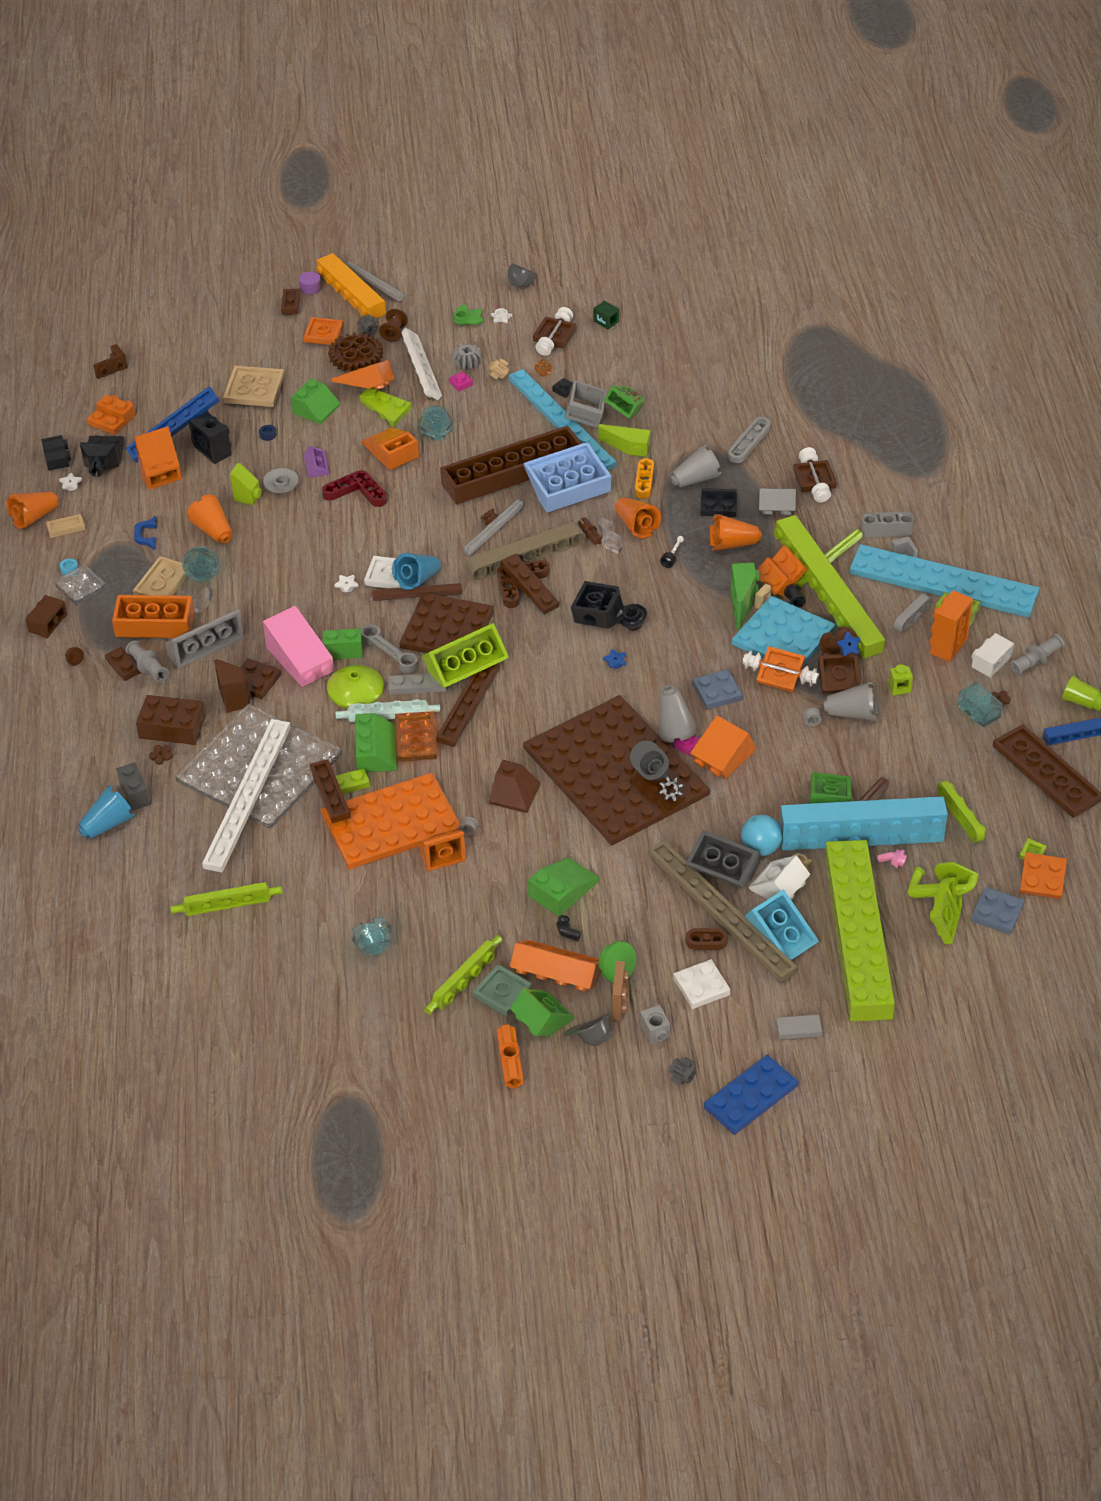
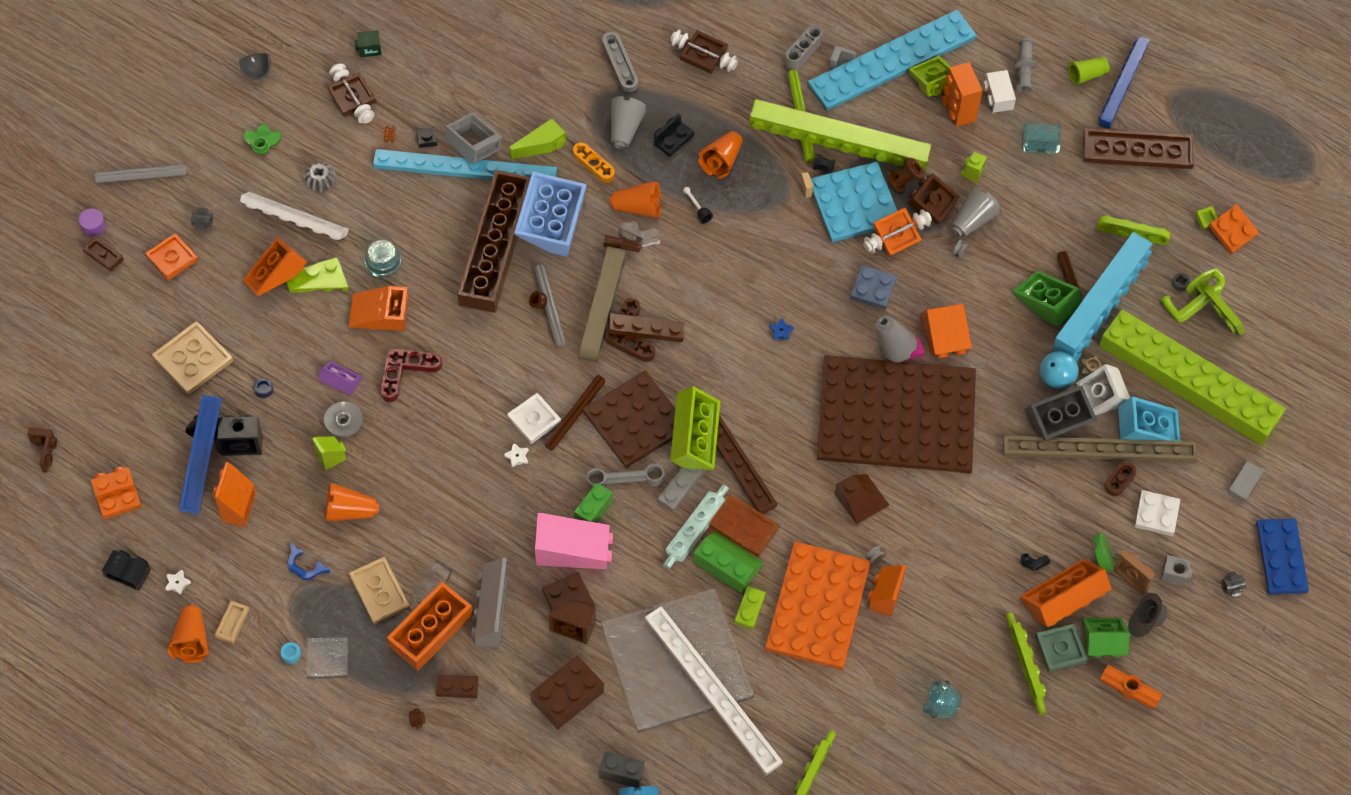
camera: 55 degrees left, 15 degrees up
reddish brown brick [25,595,67,638] -> none
black plate [80,435,125,477] -> none
light grey piece [125,640,169,683] -> none
reddish brown plant [149,745,172,764] -> none
clear light blue cone [182,546,219,582] -> none
bright green slope [291,378,340,424] -> none
reddish brown plate [309,759,351,823] -> none
light orange brick [316,253,386,318] -> none
lime dish [327,665,384,708] -> none
reddish brown gear [328,332,383,372] -> none
reddish brown hose [379,309,408,342] -> none
dark azure cone [392,553,441,590] -> none
dark pink plate [449,372,473,392] -> none
tan gear [488,358,509,379] -> none
white plate [491,308,512,323] -> none
bright green slope [528,858,600,916] -> none
black brick [570,581,647,631] -> none
bright green torso [604,386,645,419] -> none
dark grey piece [630,740,669,780] -> none
gear [659,776,685,801] -> none
bright green slope [731,563,759,630] -> none
orange plate [757,545,808,597] -> none
light grey slope [758,488,796,515] -> none
blue plate [837,632,861,656] -> none
bright pink plate [877,849,907,869] -> none
light grey beam [894,594,932,633] -> none
sand blue plate [971,887,1025,935] -> none
reddish brown plant [988,691,1011,708] -> none

